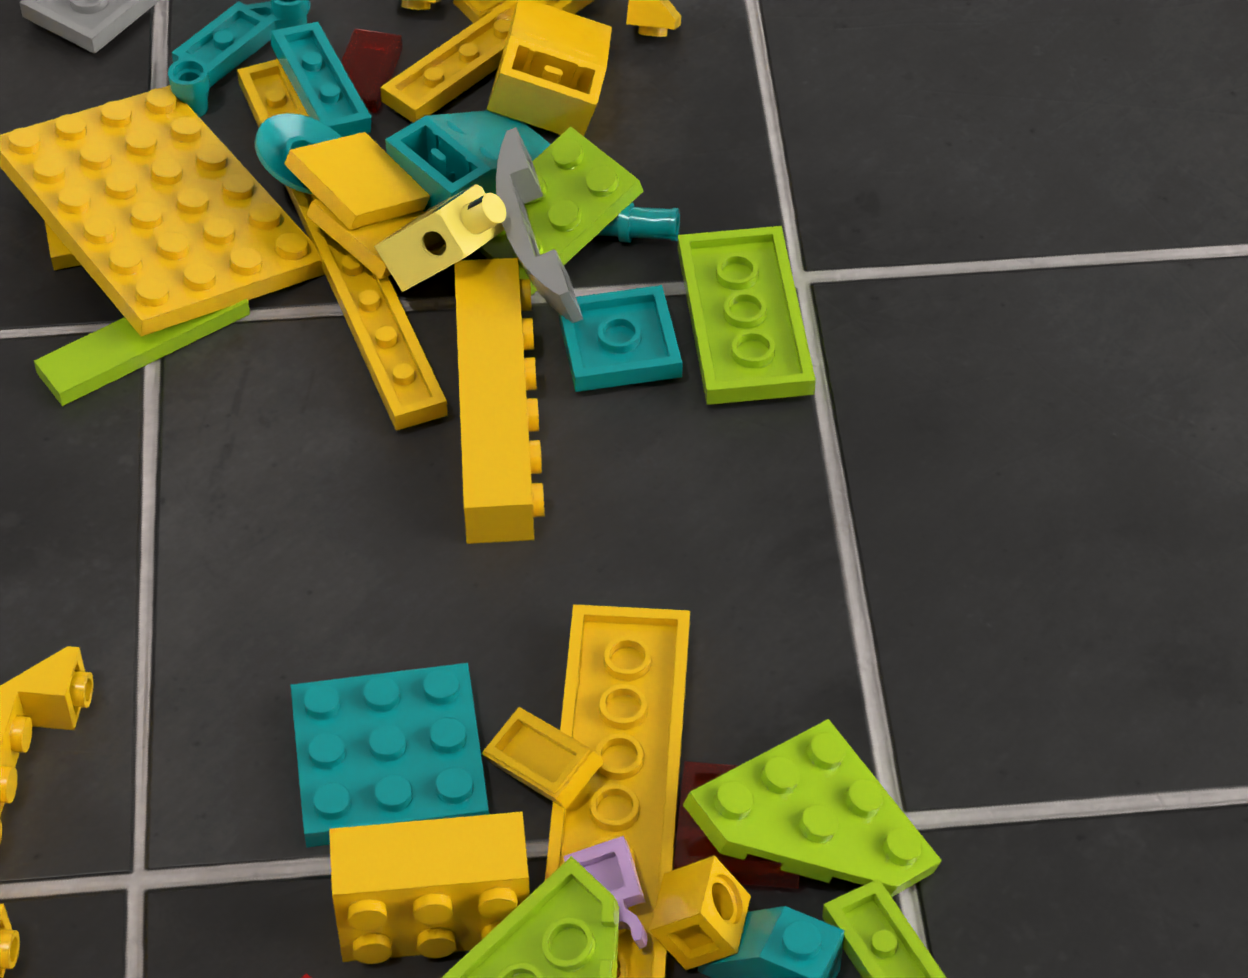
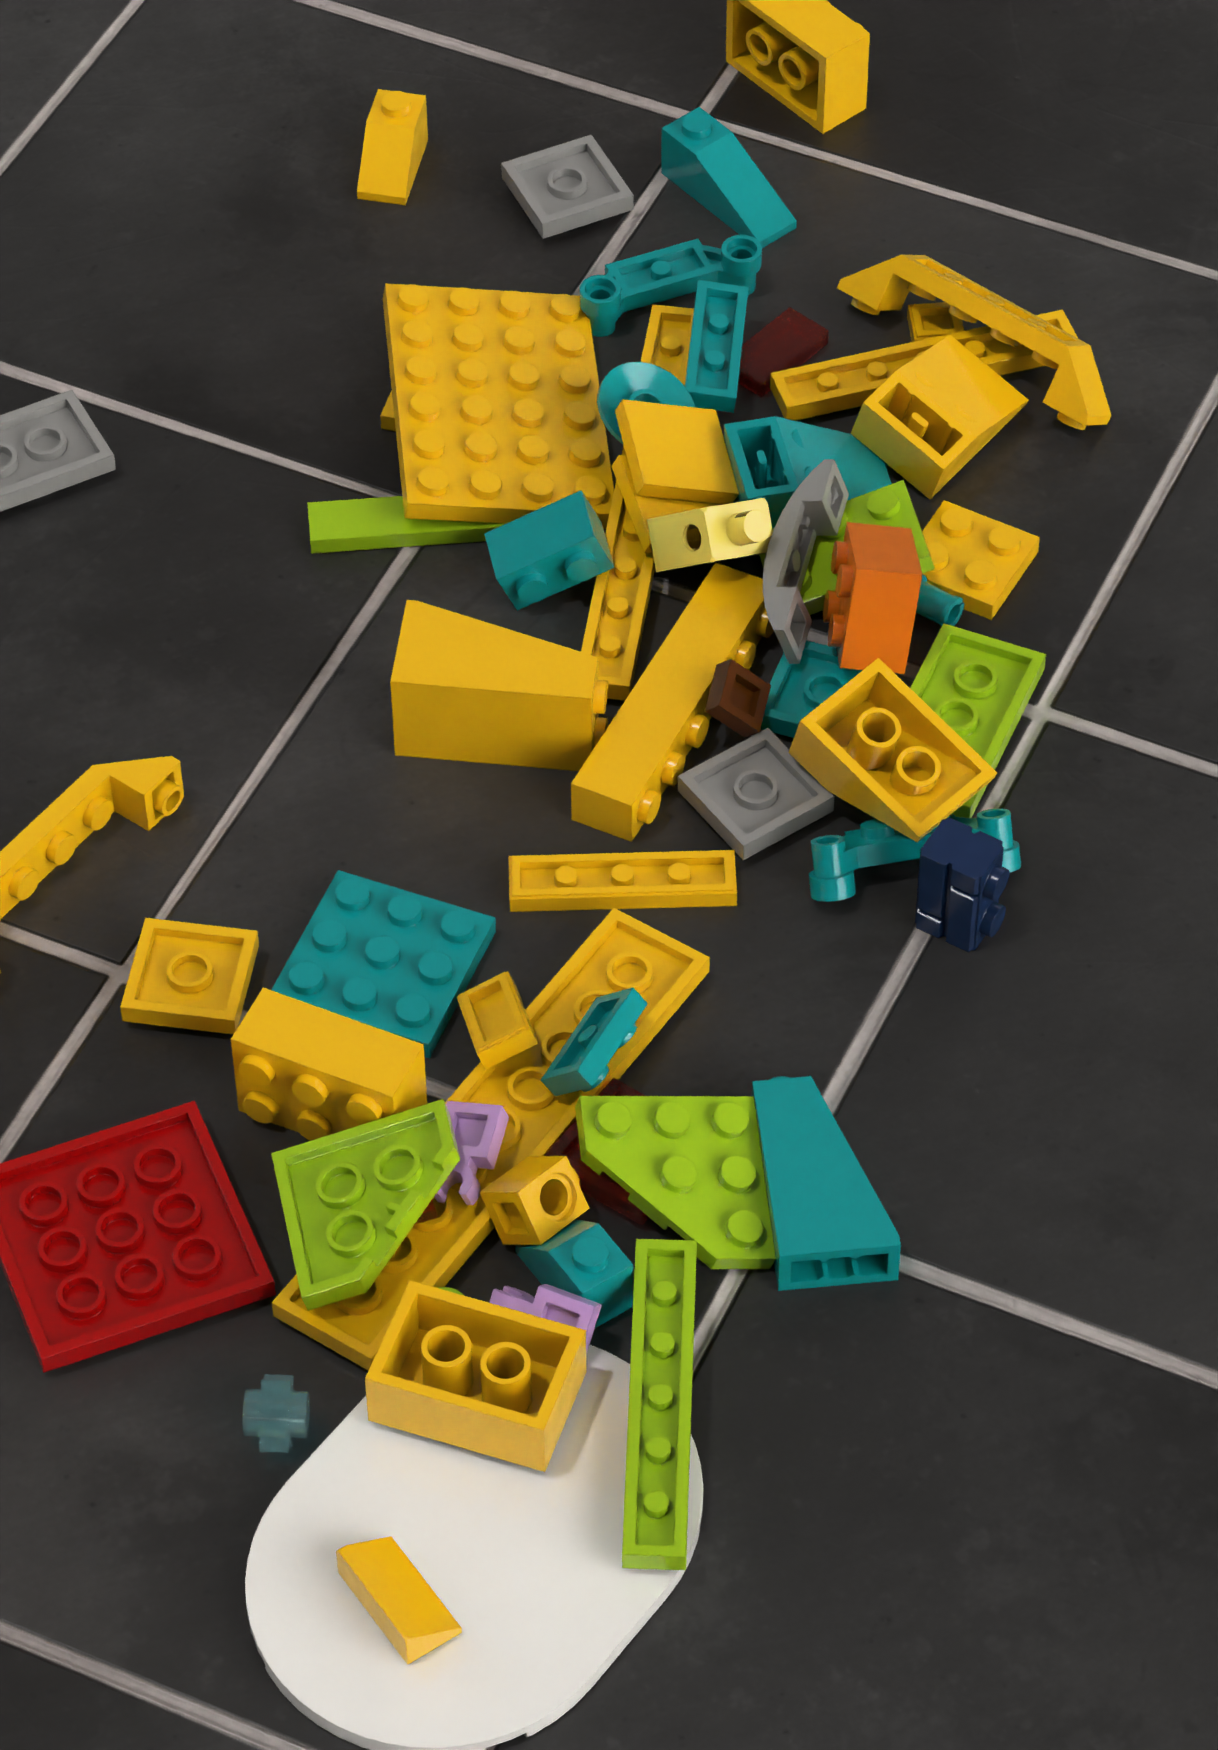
camera: 30 degrees right, 0 degrees up
none -> yellow plate [120,918,259,1034]
none -> yellow slope [390,600,608,771]
none -> teal brick [484,490,615,611]
none -> yellow tile [508,850,737,912]
none -> teal plate [541,987,648,1096]
none -> light grey plate [678,728,835,860]
none -> reddish brown plate [705,659,771,738]
none -> teal slope [752,1076,901,1291]
none -> yellow slope [788,658,997,842]
none -> teal plate [808,809,1021,902]
none -> orange brick [823,522,923,674]
none -> dark blue brick [915,817,1010,953]
none -> yellow plate [922,500,1040,620]

